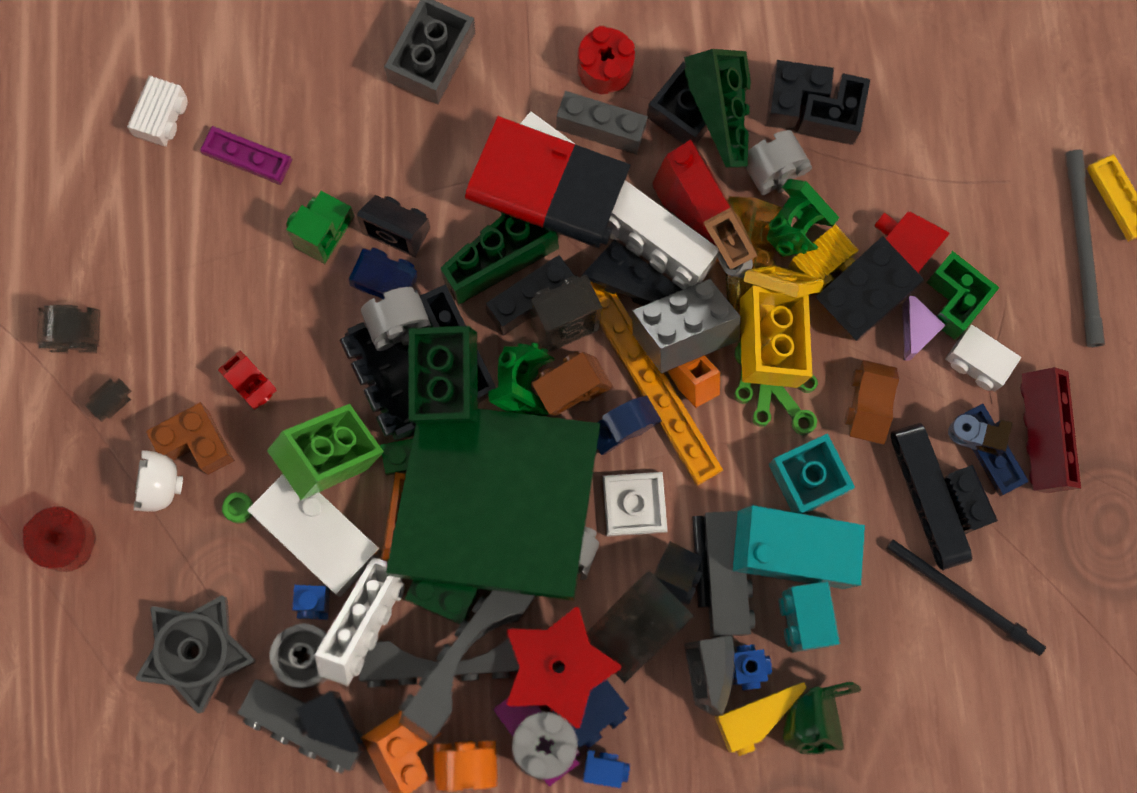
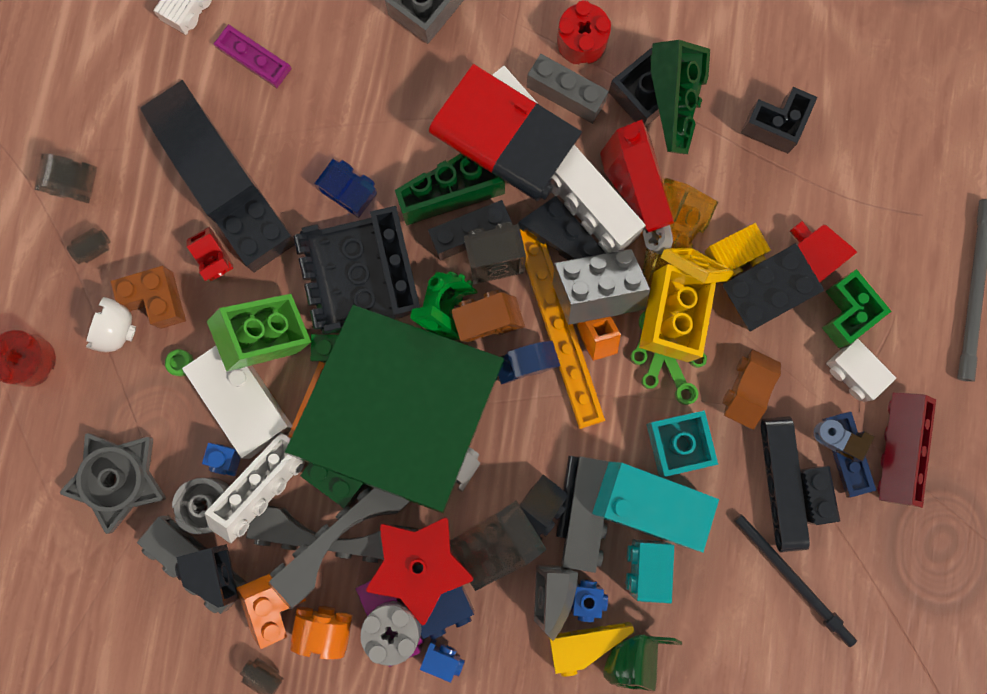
camera: 20 degrees right, 5 degrees up
green brick [286,191,354,264] -> none
black slope [357,195,430,258] -> none
light grey brick [361,287,431,351] -> none
dark green brick [409,326,478,425] -> none
white tile [602,472,668,537] -> none
medium nougat slope [704,208,757,270] -> none
light grey brick [745,130,813,195] -> none
black brick [766,60,834,130] -> none
green tile [766,178,839,257] -> none
lavender slope [902,296,945,360] -> none
none -> black slope [140,80,295,273]

